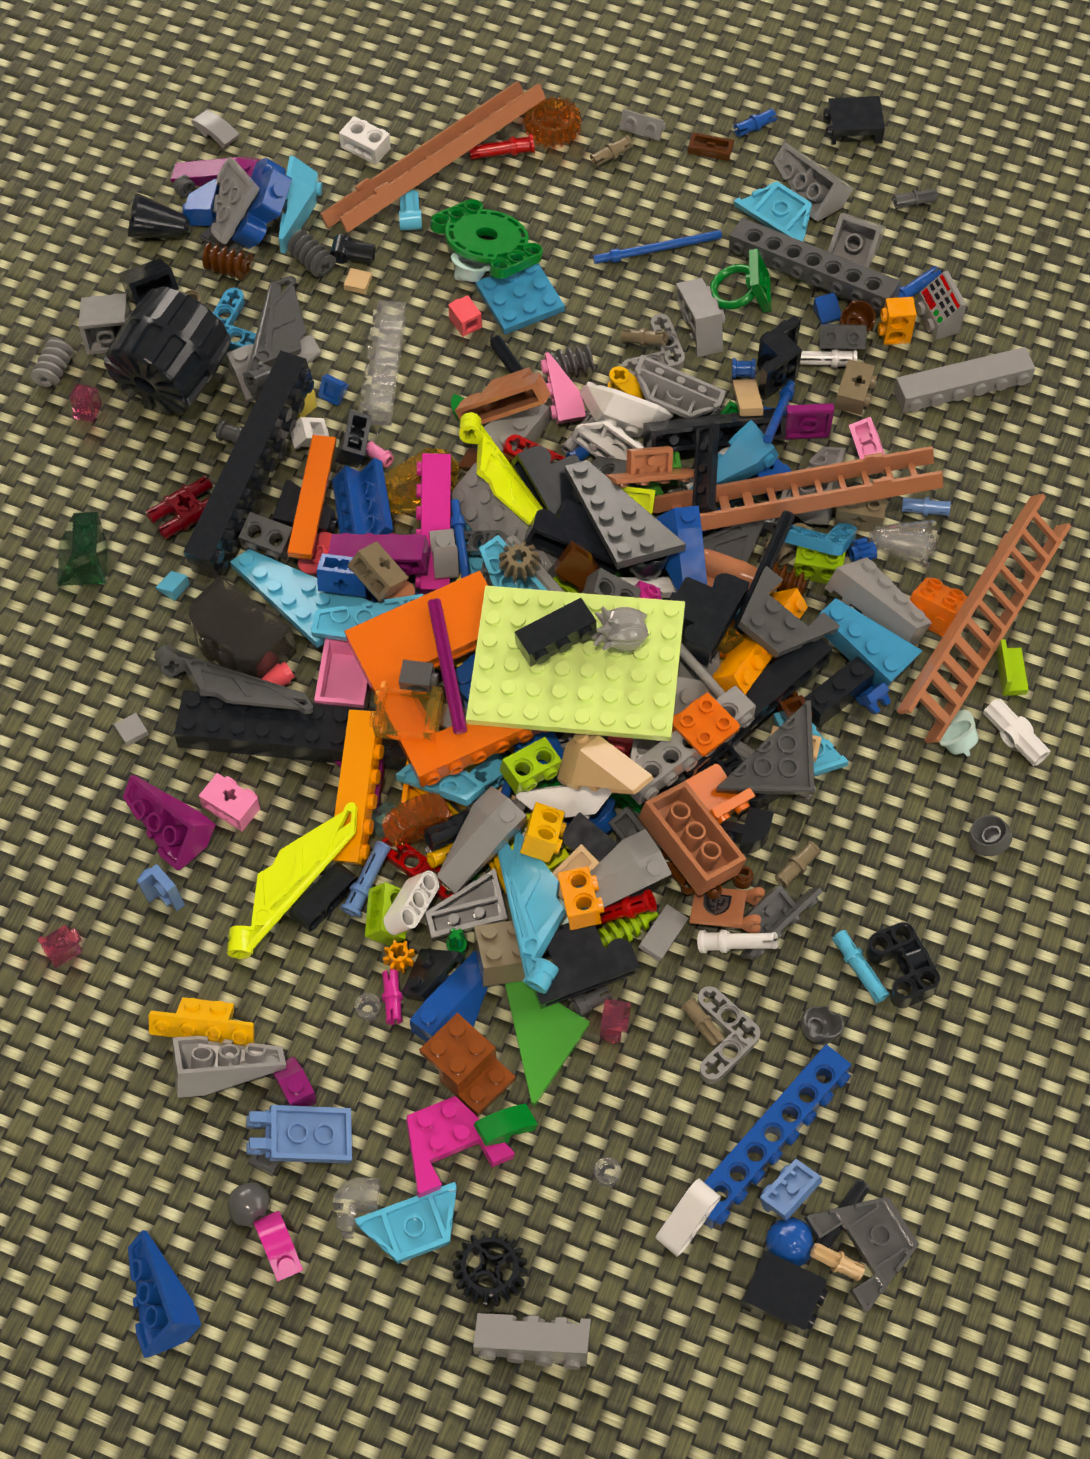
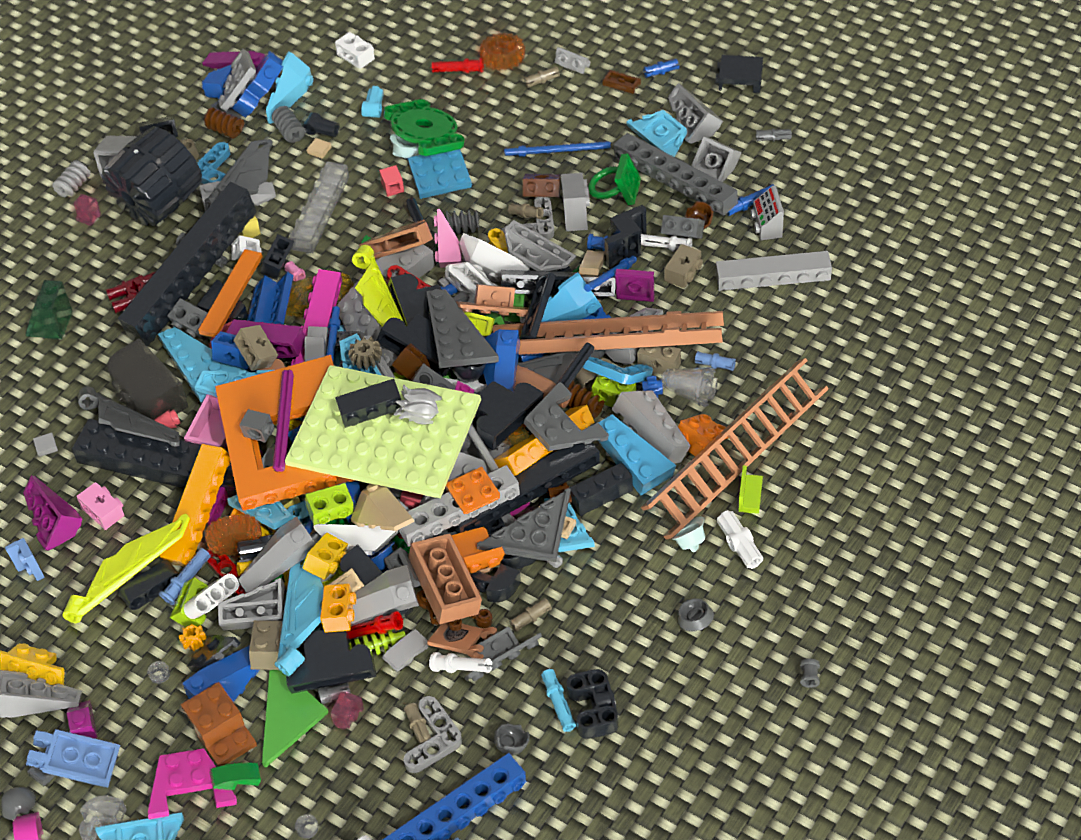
camera: 15 degrees right, 10 degrees down
black cone [128,194,190,238] -> none
medium azure slope [156,571,190,601] -> none
dark grey bush [173,175,195,198] -> none
light grey slope [191,110,240,149] -> none
blue tile [318,374,349,406] -> none
nougat ladder [320,81,546,233] -> none
clear yellow panel [369,681,445,744] -> none
dark pink pin [382,969,403,1025] -> none
green axle [446,927,467,958] -> none
blue slope [813,293,841,324] -> none
bright pink brick [849,417,885,476] -> none
blue tile [856,682,891,714] -> none
light orange brick [878,297,917,345] -> none
none -> reddish brown brick [523,174,561,197]

